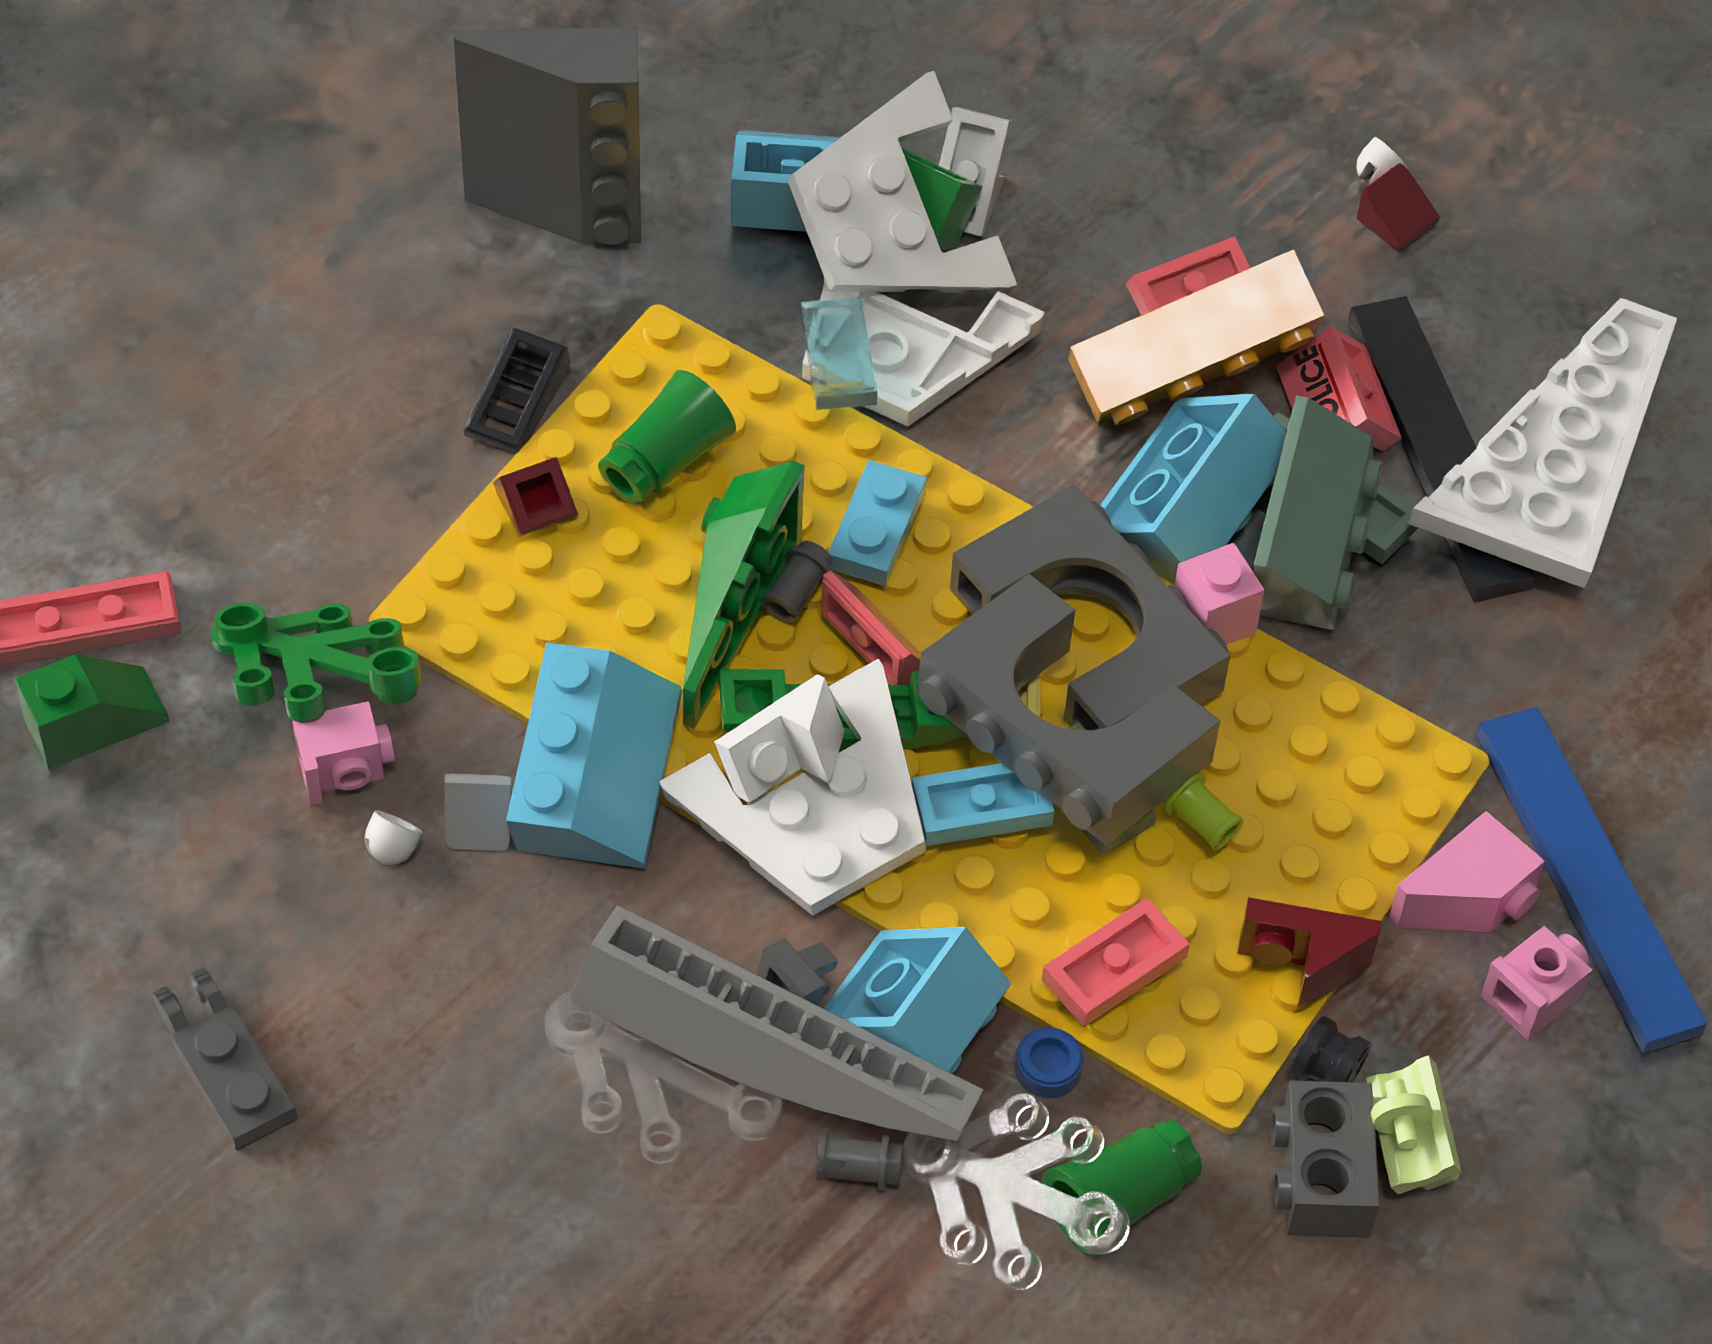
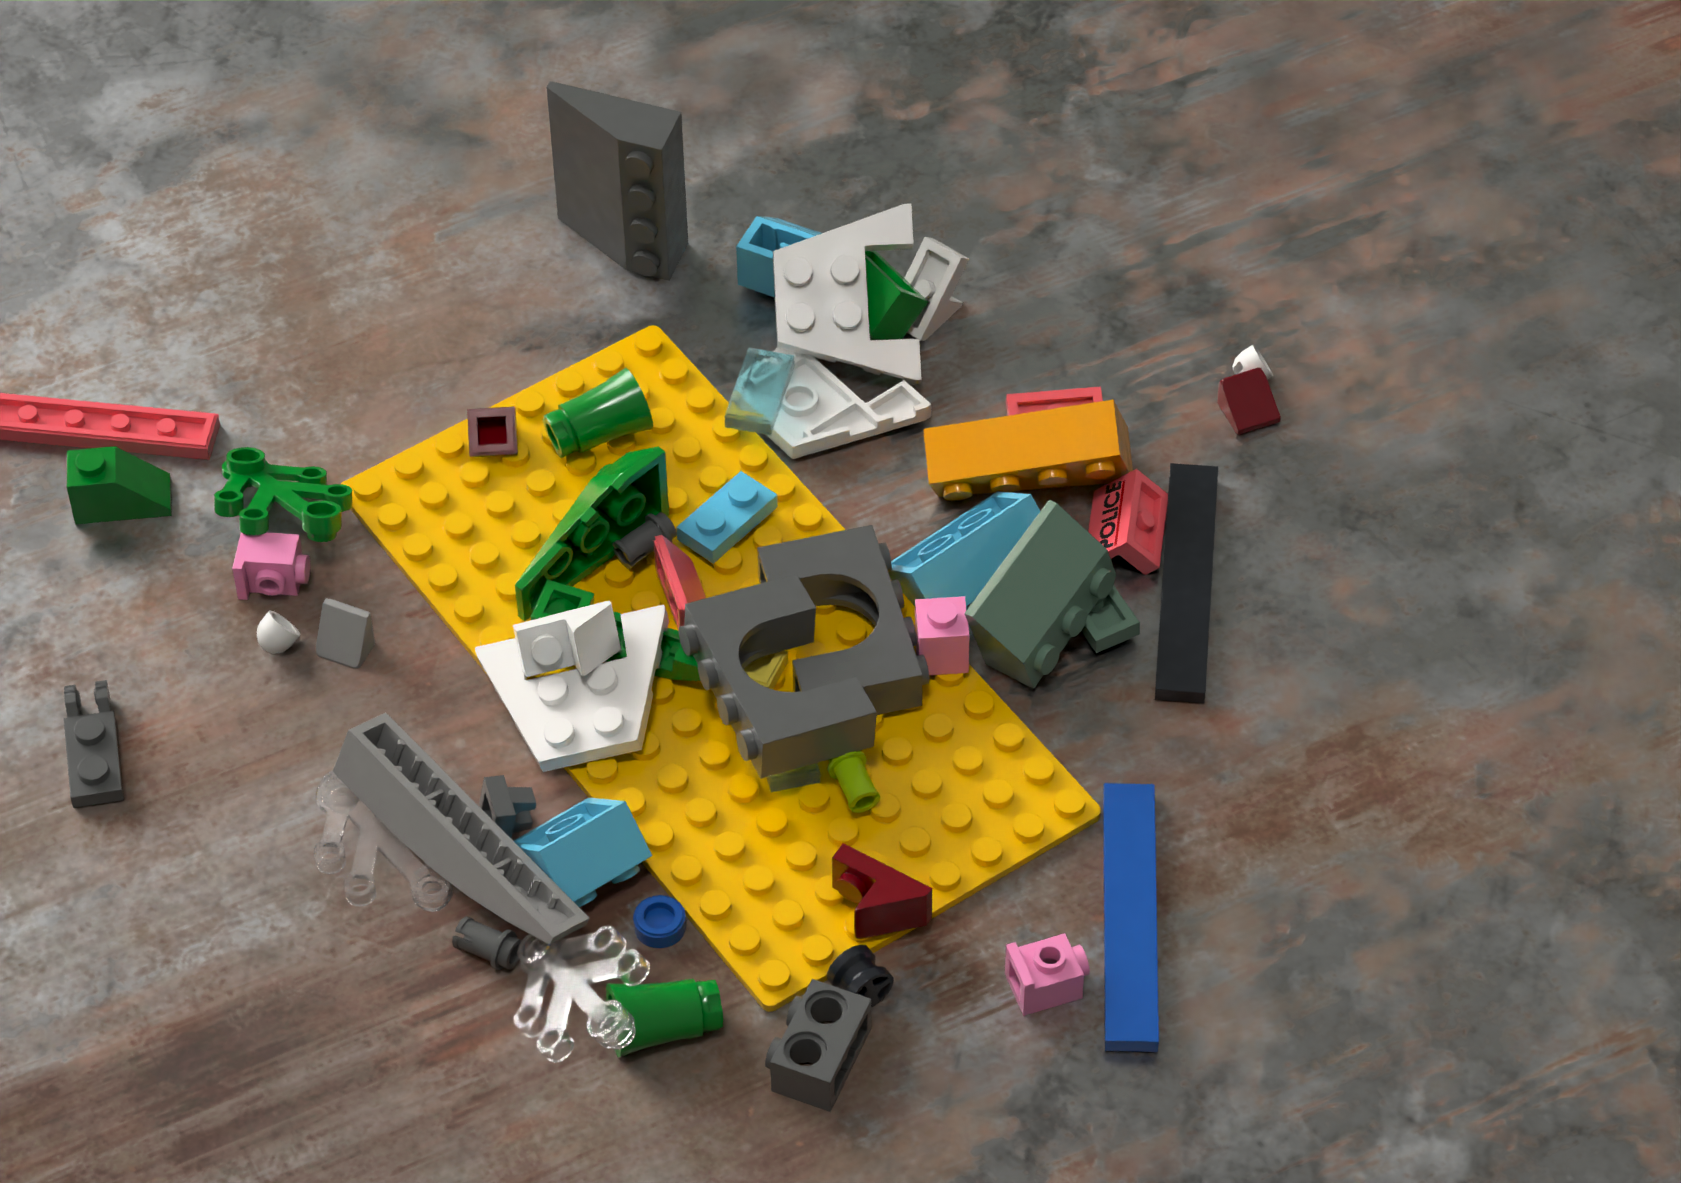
camera: 25 degrees right, 5 degrees down
black slope [463,327,571,454] -> none
medium azure slope [506,642,682,869] -> none
medium azure plate [911,763,1055,846] -> none
coral plate [1042,898,1190,1027] -> none
yellowish green hips [1366,1056,1462,1194] -> none
bright pink slope [1388,811,1545,932] -> none
white wing [1407,298,1677,588] -> none

